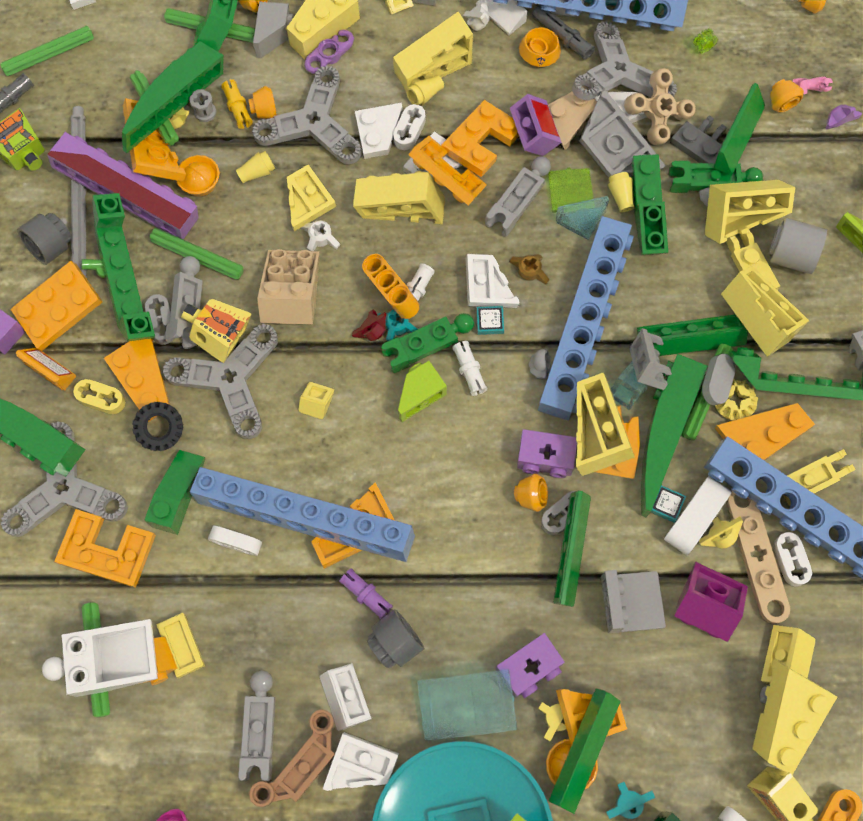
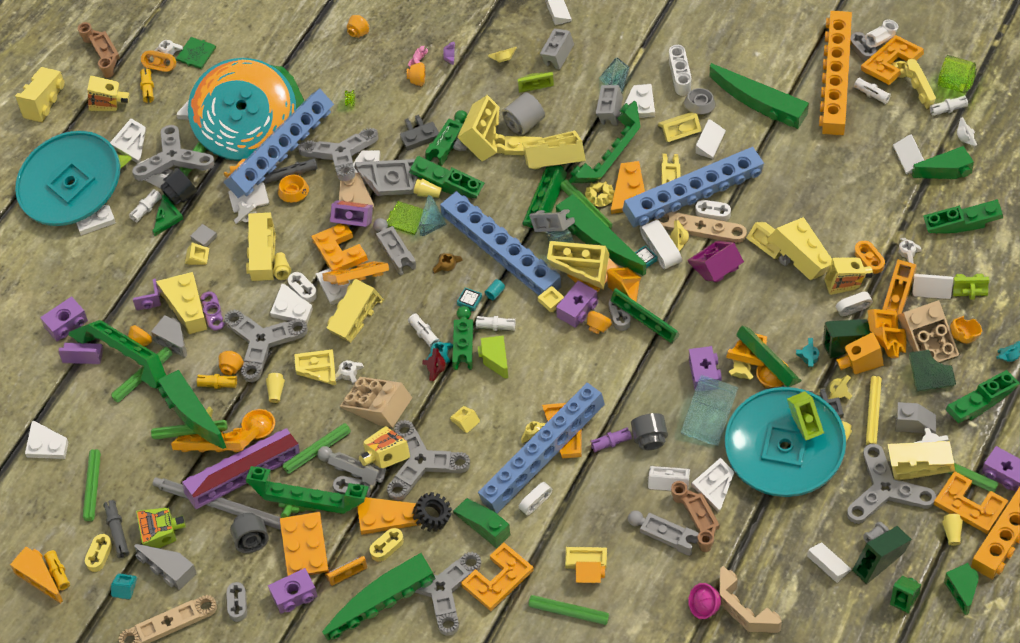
camera: 60 degrees left, 15 degrees down
white slope [42,619,158,697] -> none
light grey bush [190,89,216,122] -> none
light orange beam [362,253,420,319] -> none
white wing [465,254,519,308] -> none
light grey piece [528,349,551,379] -> none
light grey bracket [601,570,666,634] -> none
tan gear [624,68,696,145] -> none
light grey tile [702,354,735,405] -> none
green slope [714,83,765,174] -> none
none -> teal hinge [485,279,505,300]
none -> light yellow piece [521,421,546,443]
none -> light yellow tile [538,286,564,312]
none -> light orange slope [607,267,641,302]

